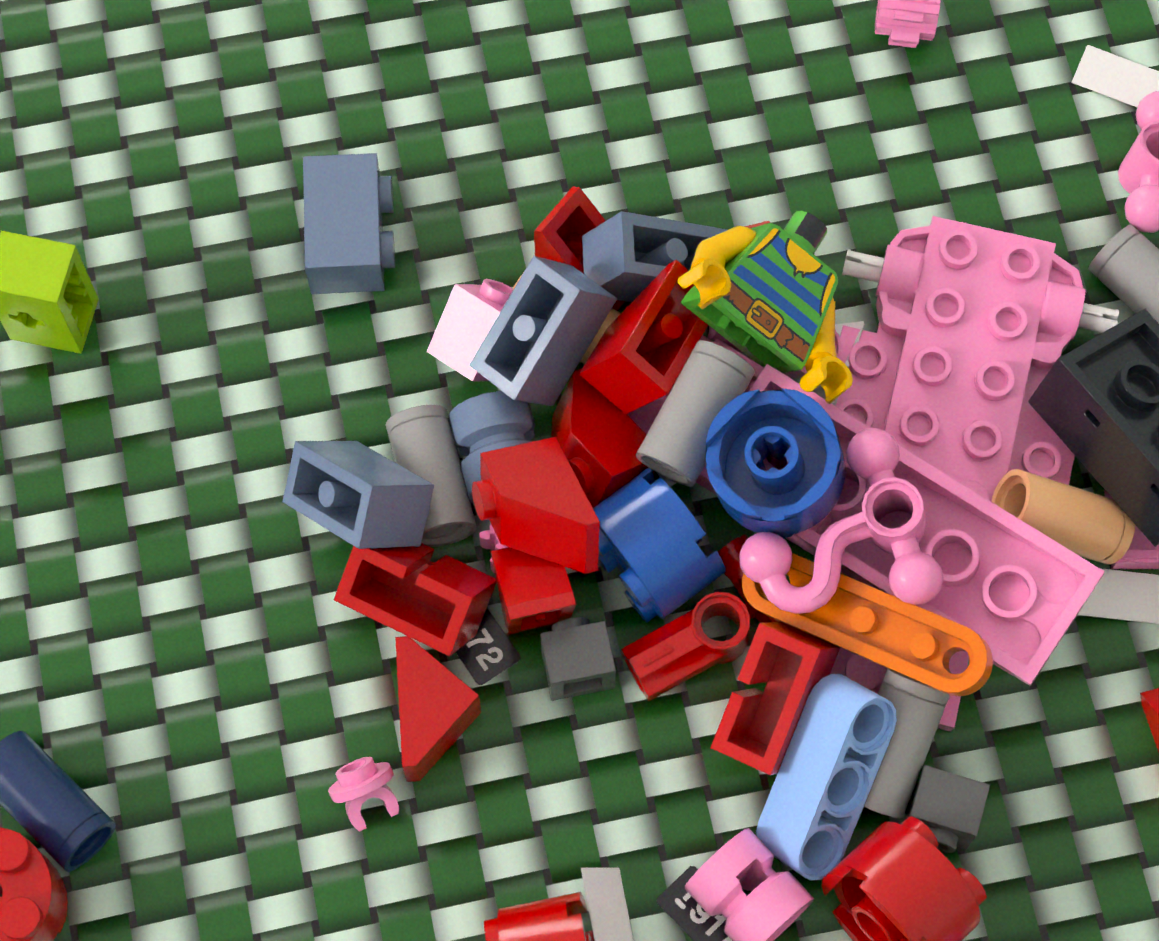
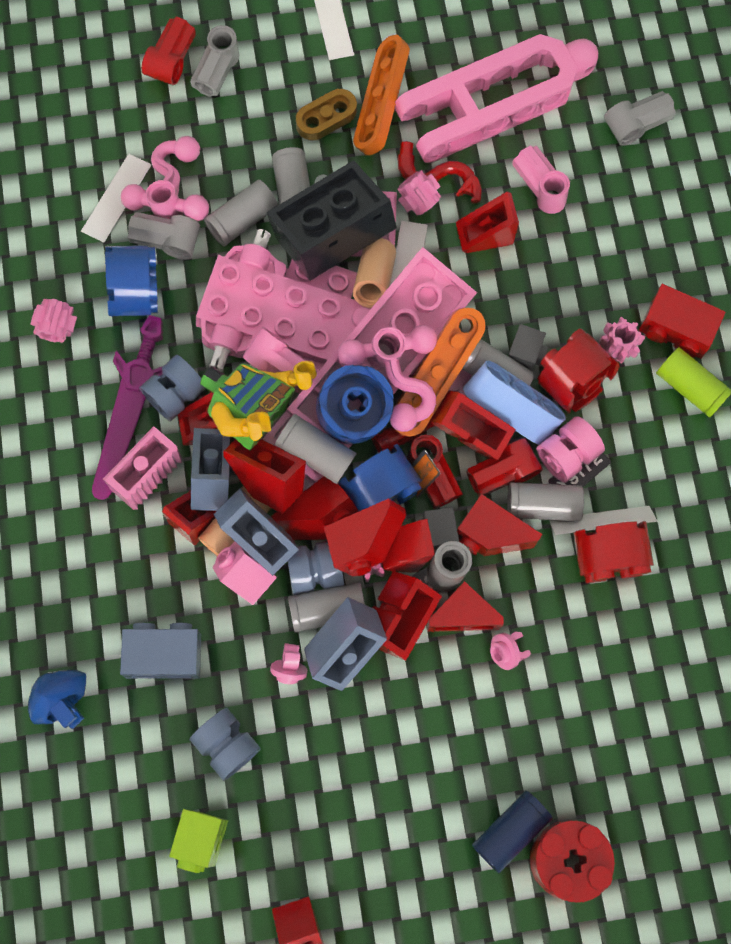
camera: 90 degrees left, 5 degrees up
none -> blue piece [28,670,87,729]
none -> magenta sword [92,315,163,500]
none -> bright pink brick [103,426,182,510]
none -> blue brick [105,245,158,316]
none -> light grey piece [128,212,200,260]
none -> sand blue wheel [139,355,206,421]
none -> sand blue wheel [189,708,261,781]
none -> bright pink piece [242,327,318,394]
none -> bright pink plate [270,643,308,684]
none -> sticker [411,450,441,498]
none -> light grey pin [427,541,472,592]
none -> red slope [457,494,543,557]
none -> red piece [466,438,543,497]
none -> light grey pin [507,482,584,521]

